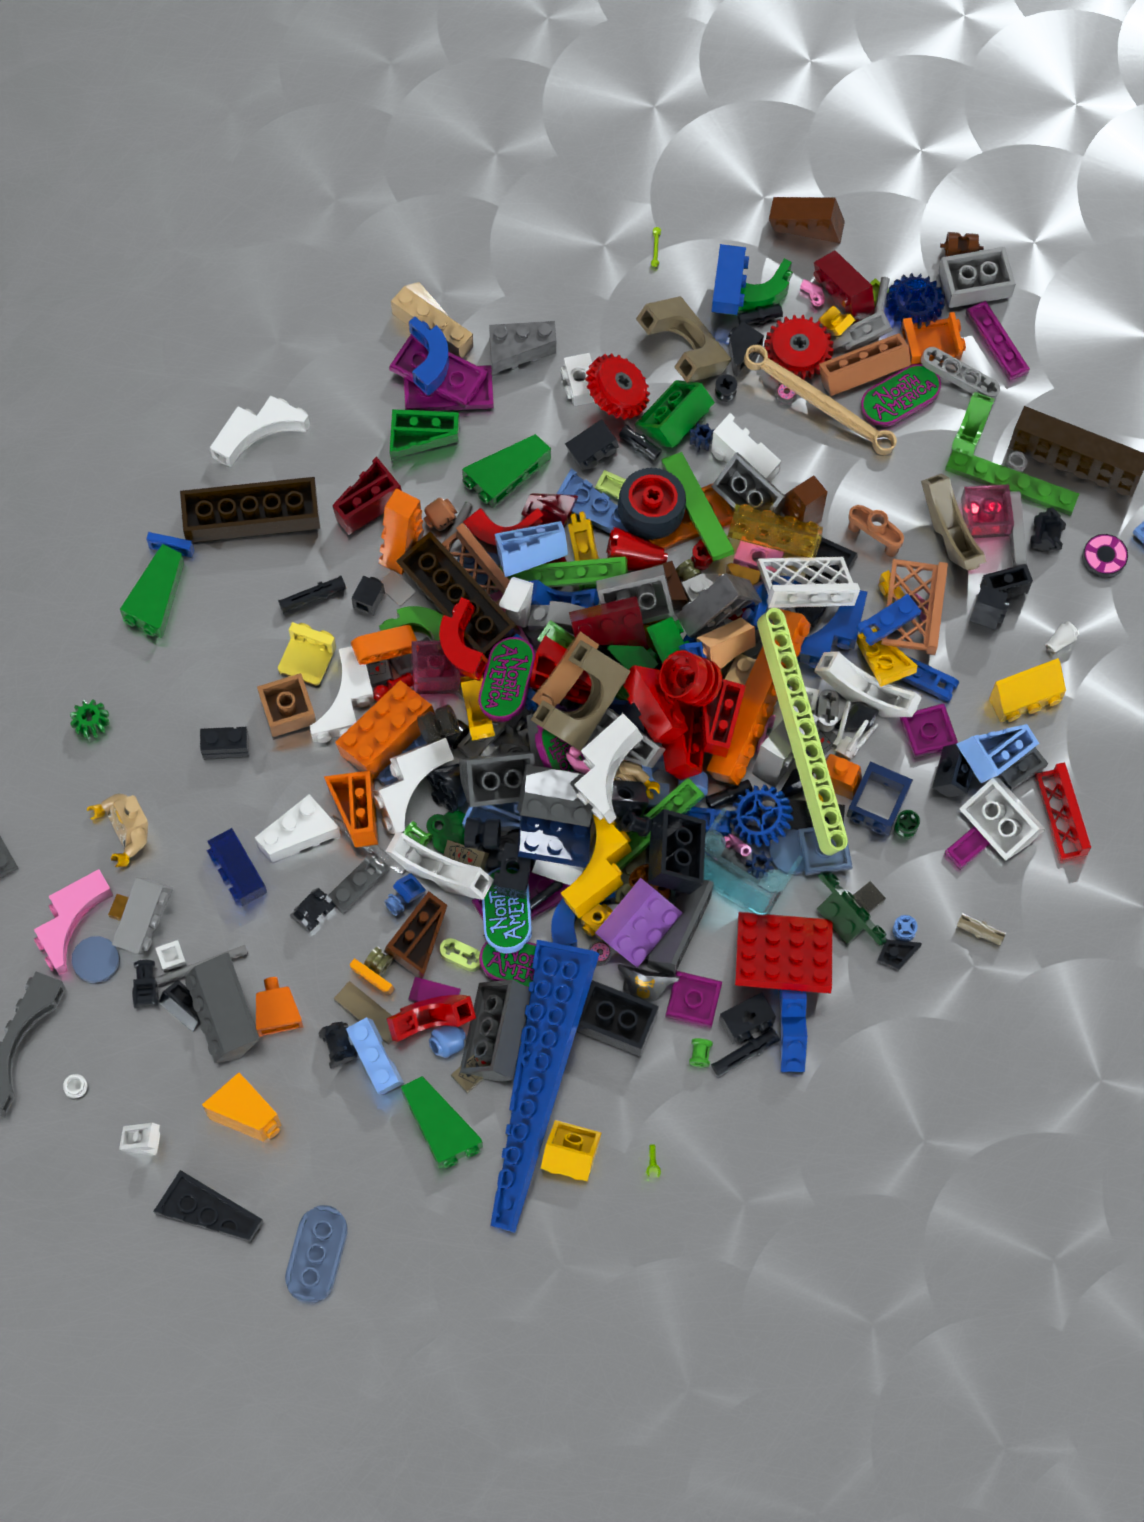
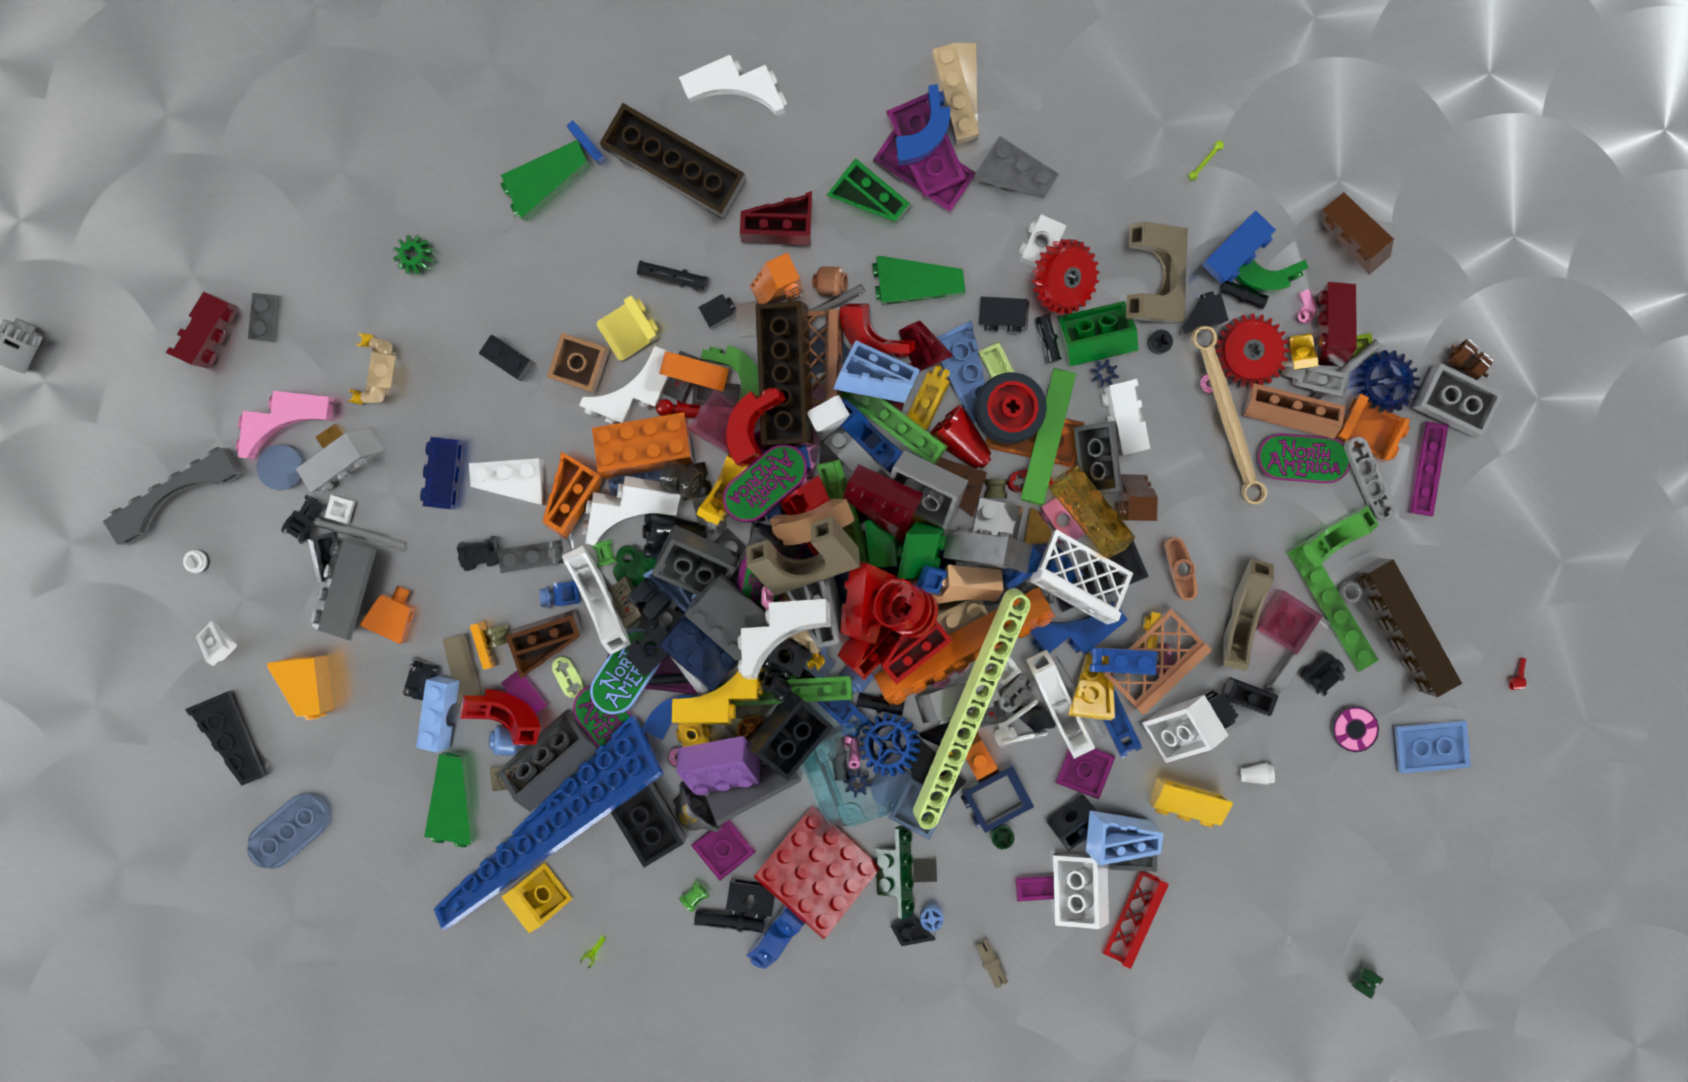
camera: 40 degrees right, 20 degrees up
none -> white brick [1142,695,1229,763]

